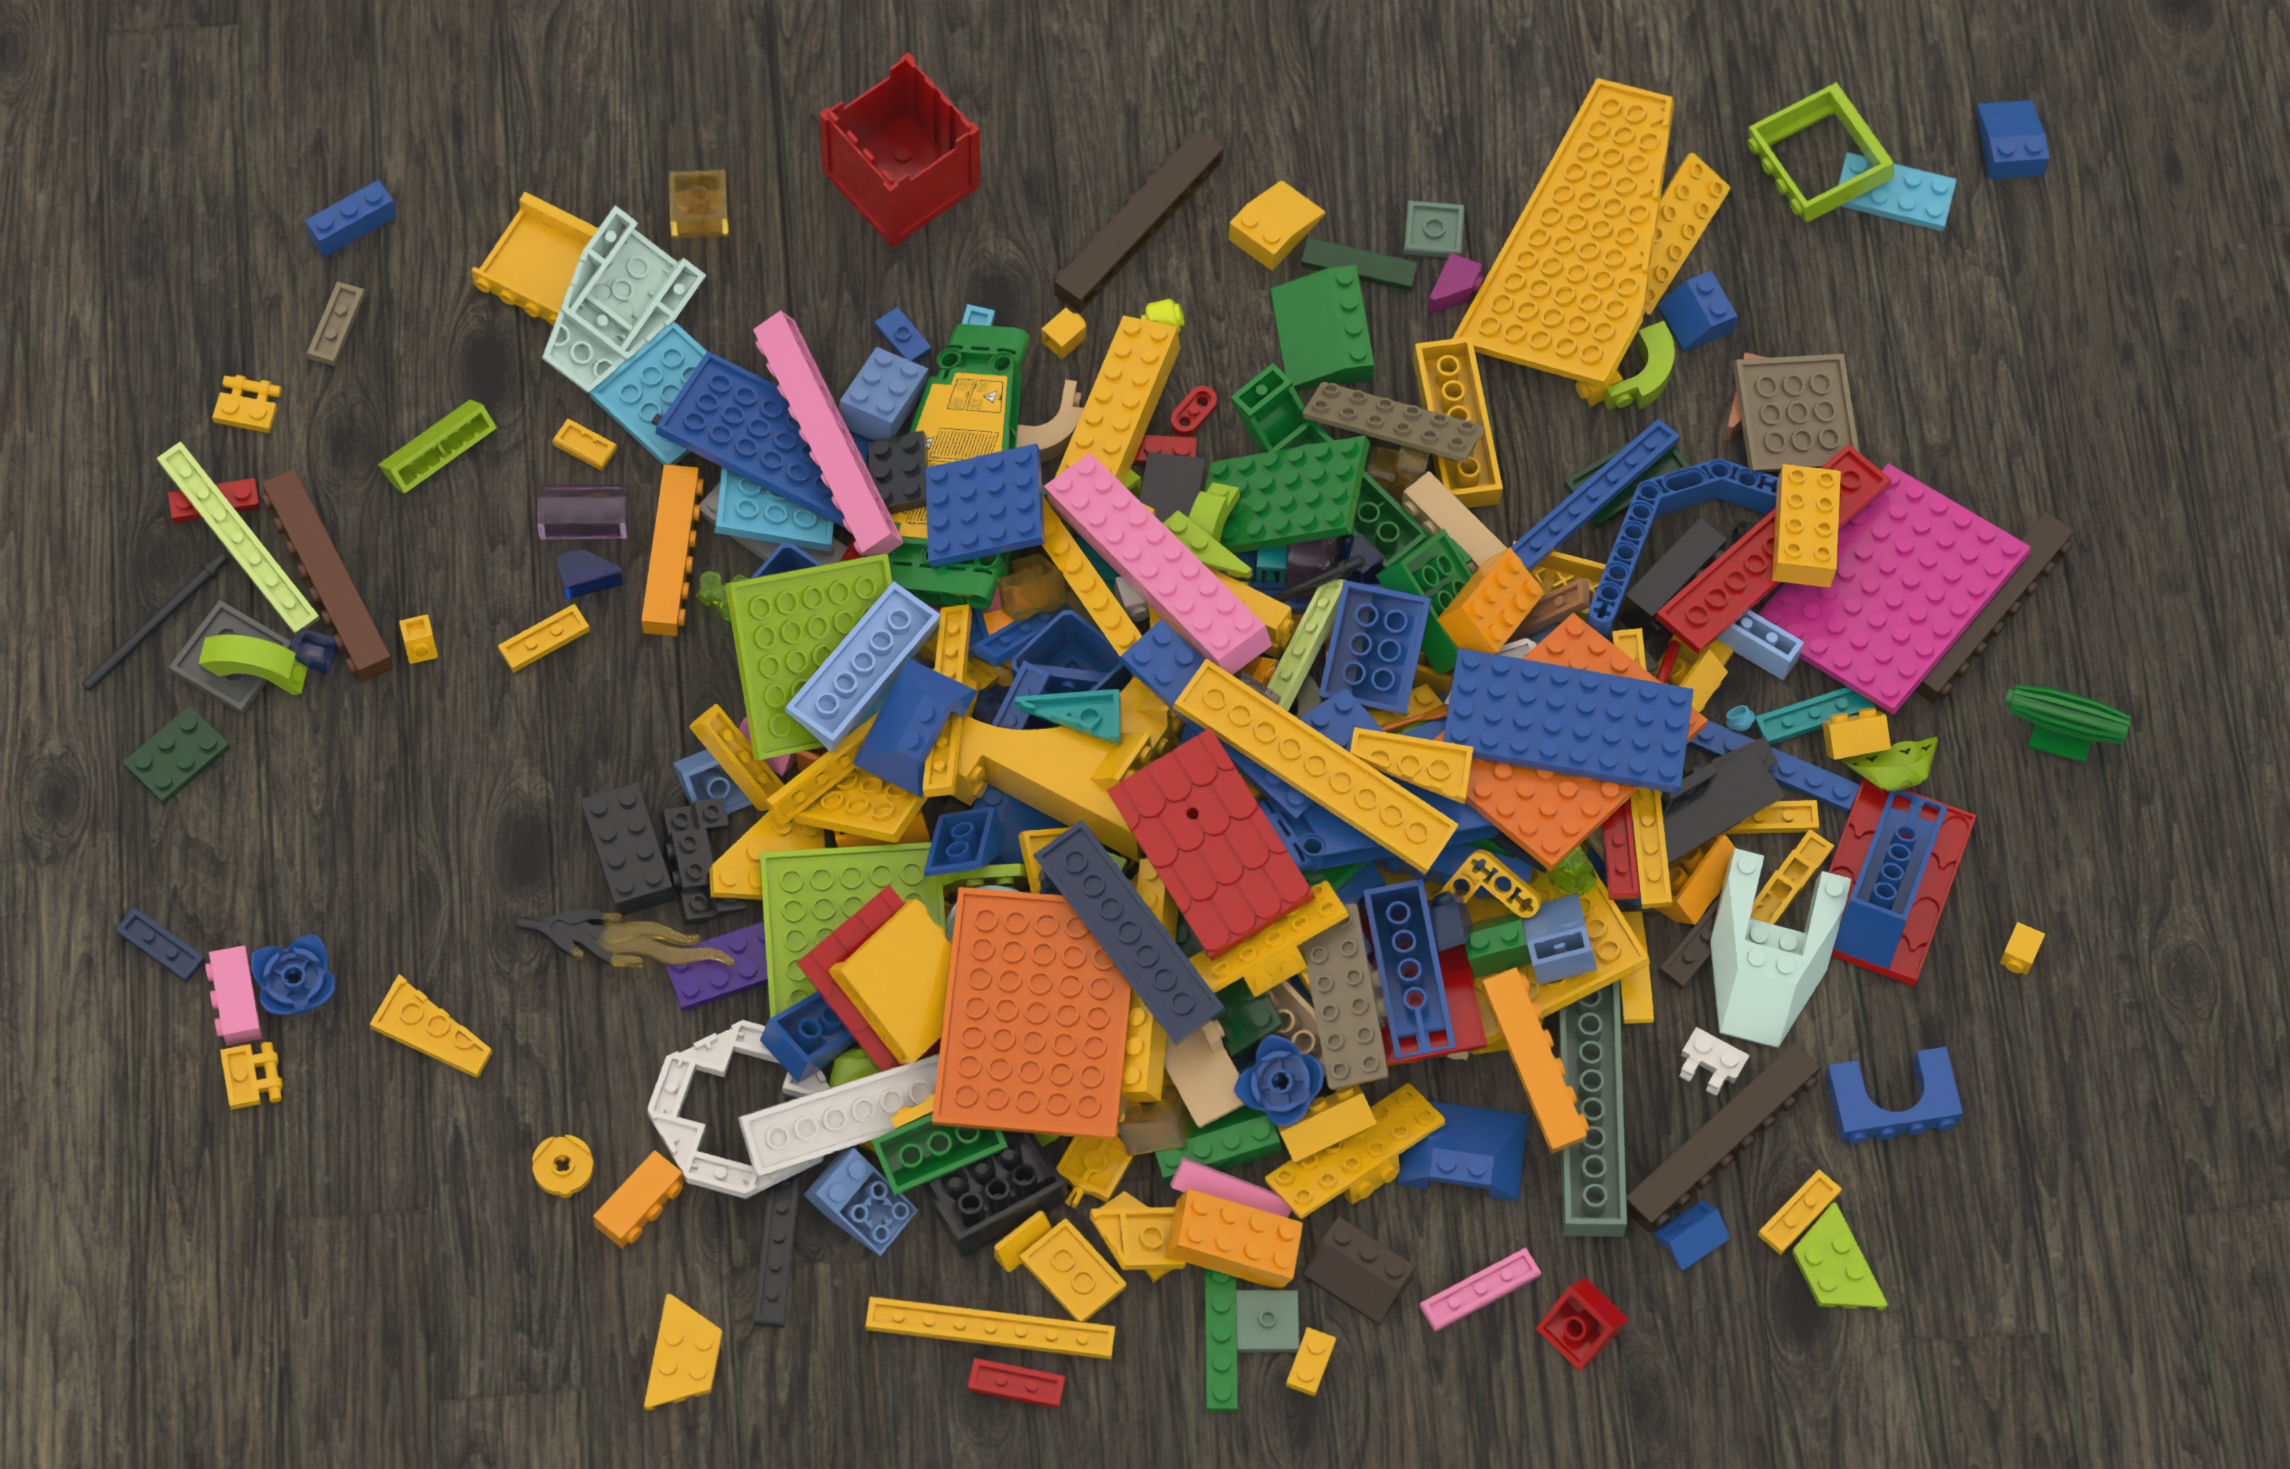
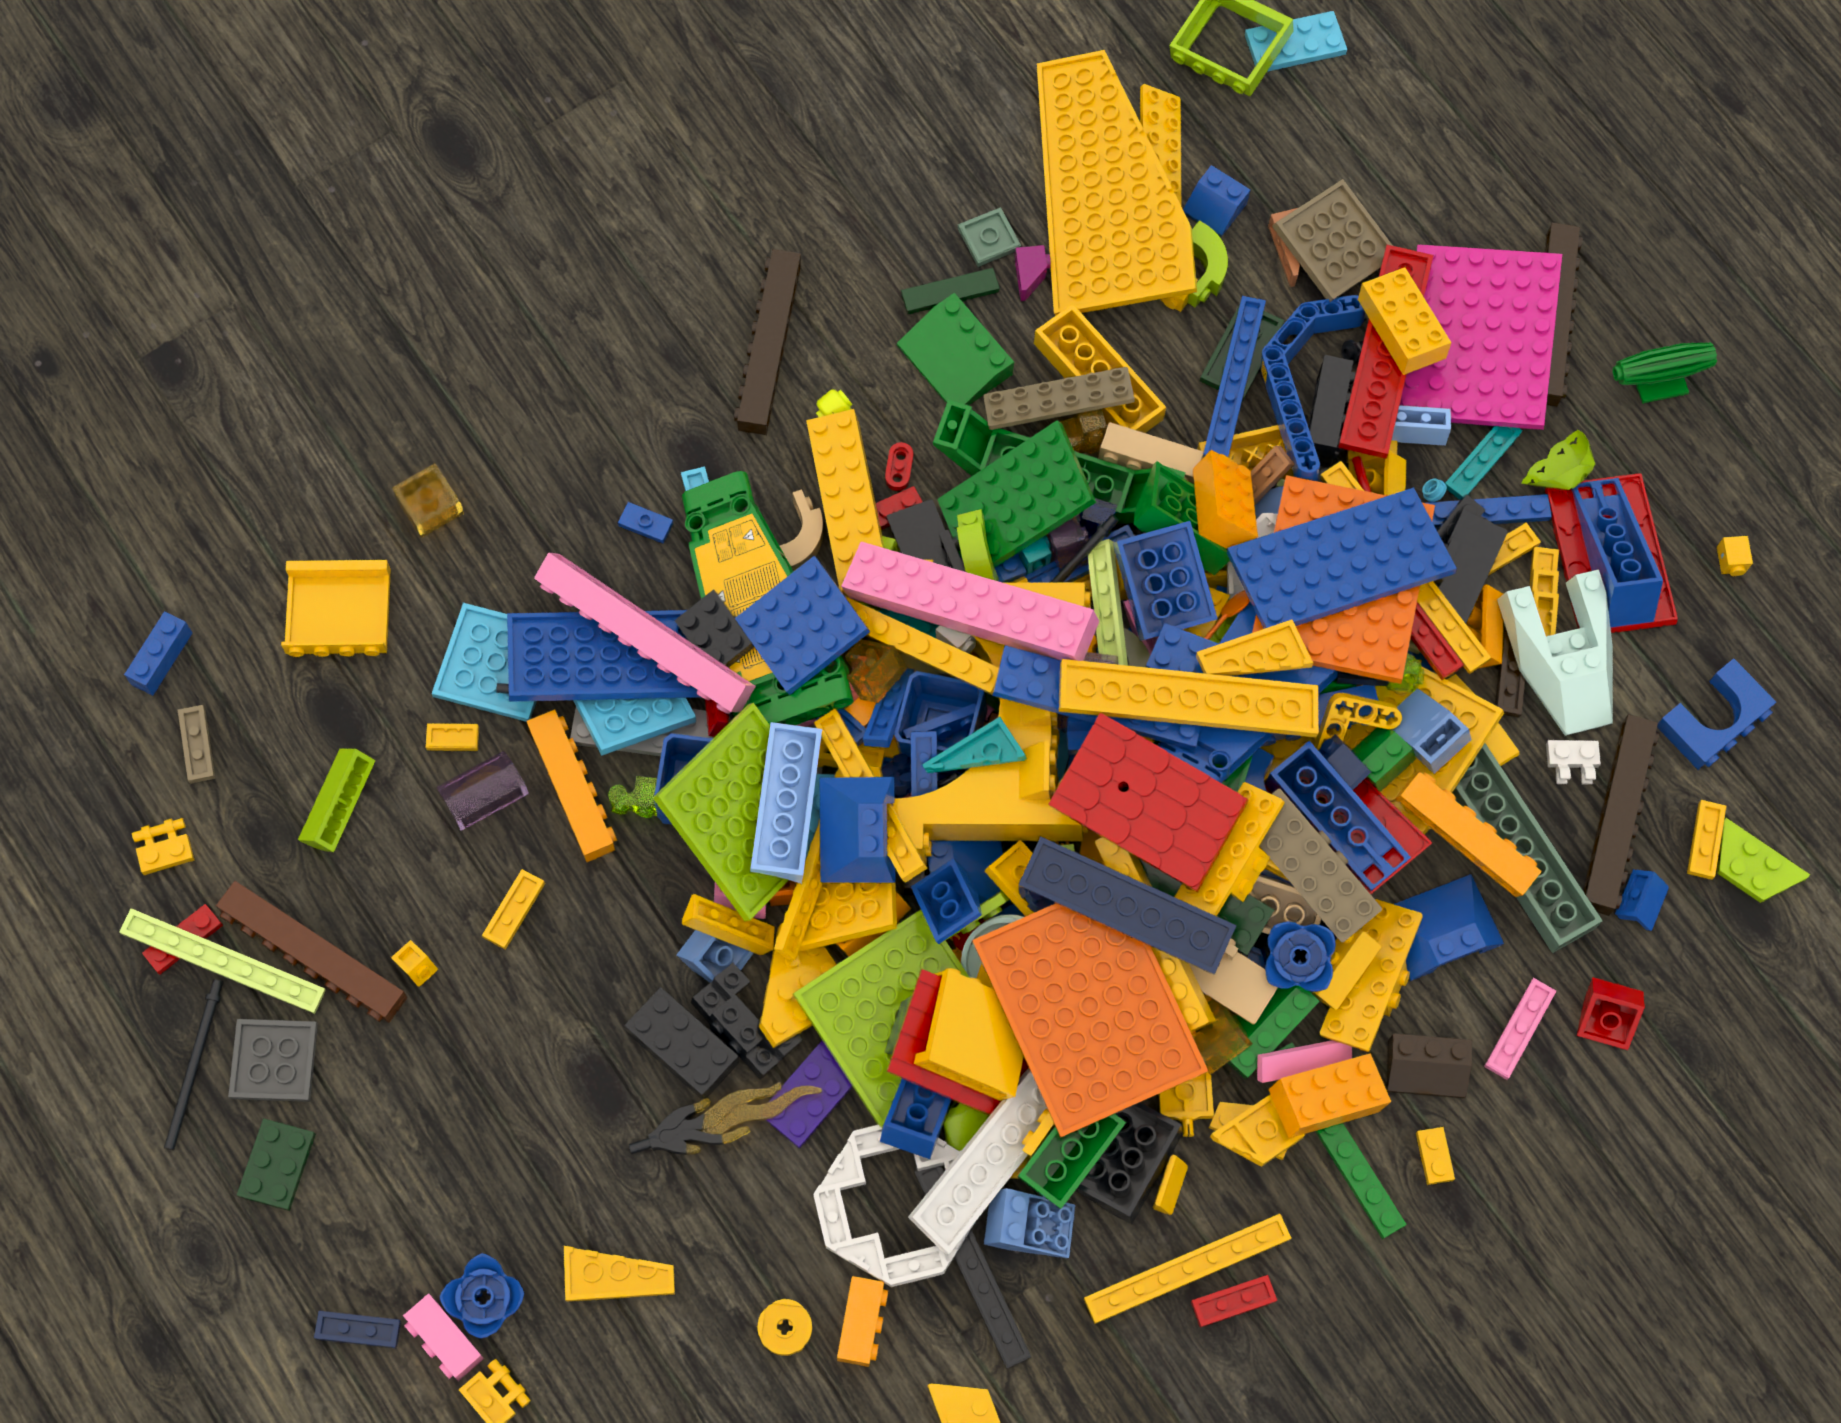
camera: 30 degrees left, 5 degrees up
lime arch [198,635,308,695] -> none
clear blue window [289,628,338,676] -> none
light aqua wedge [542,205,706,393] -> none
clear blue slope [555,549,623,600] -> none
red container [819,52,980,248] -> none
medium blue brick [839,347,928,441] -> none
yellow plate [1020,1218,1127,1323] -> none
yellow brick [1041,308,1086,360] -> none
lime wing [1162,510,1252,579] -> none
yellow slope [1228,180,1326,271] -> none
sand green plate [1236,1290,1299,1352] -> none
yellow brick [1822,708,1891,760] -> none

